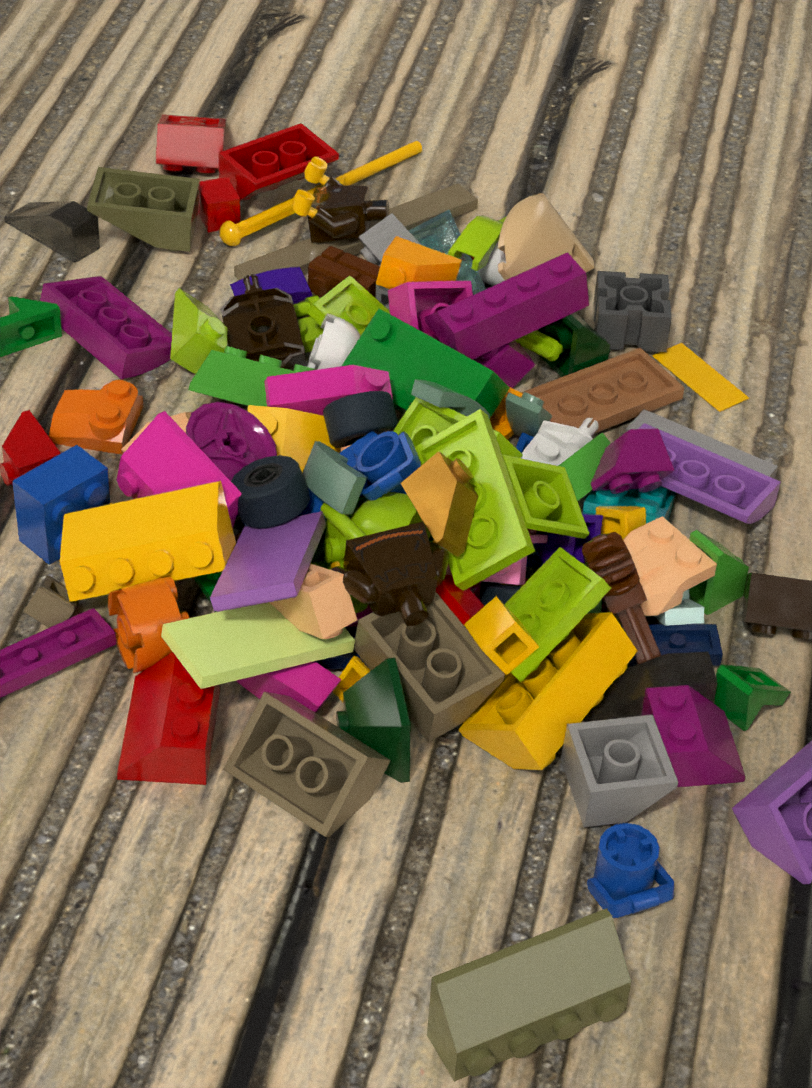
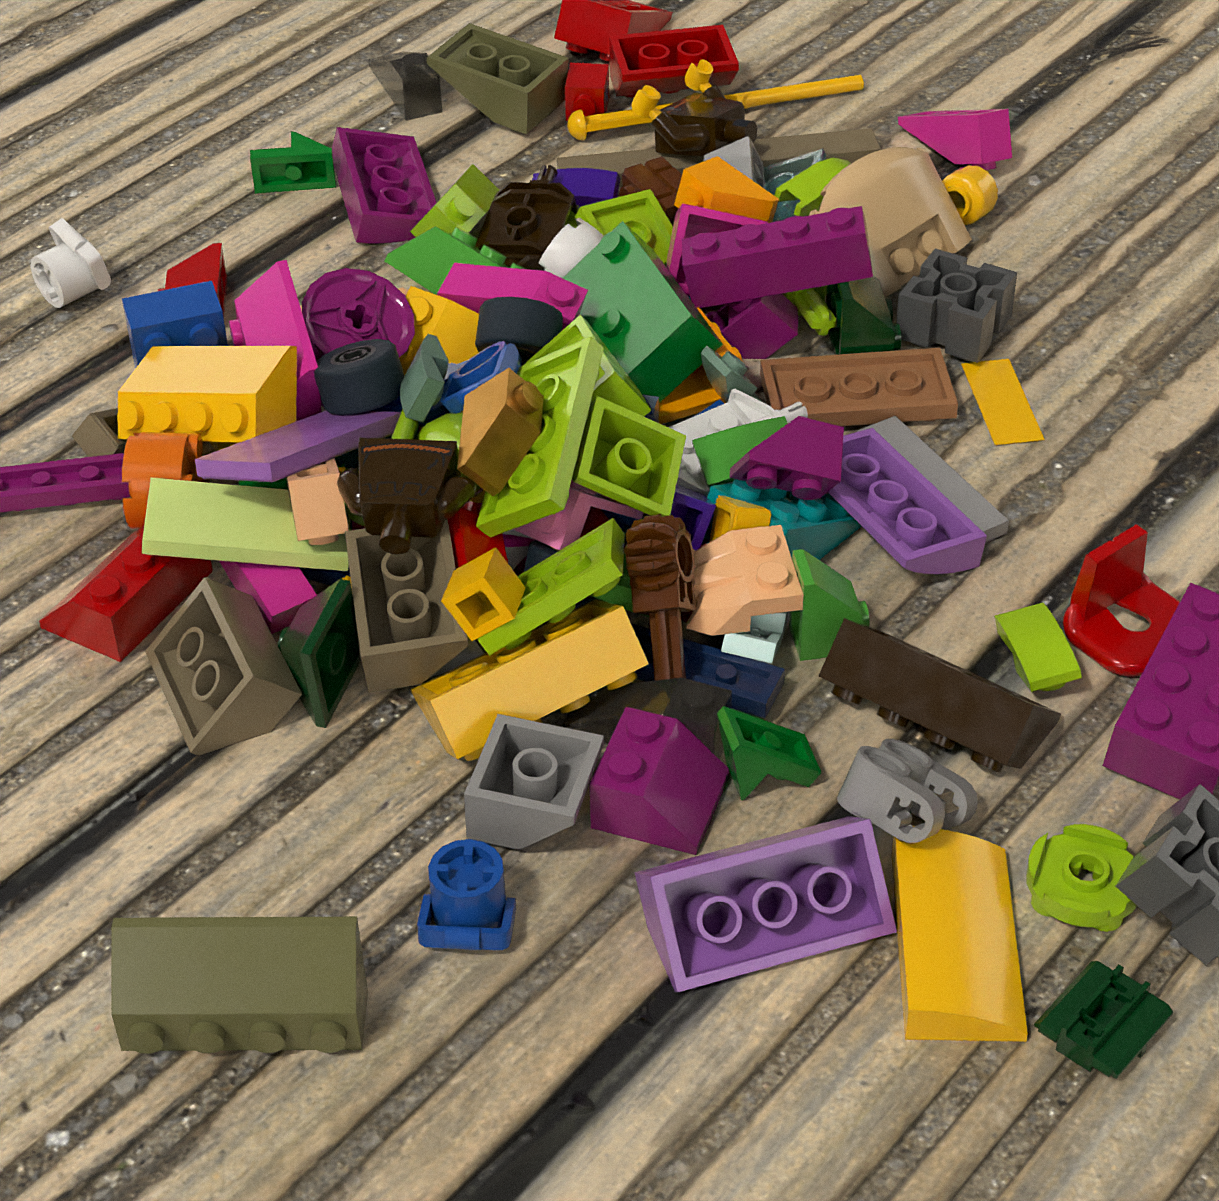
camera: 30 degrees right, 0 degrees up
orange slope [49,380,144,455] -> none
sand green slope [411,379,490,418] -> none
none -> dark pink slope [898,109,1012,170]
none -> yellow head [942,165,998,225]

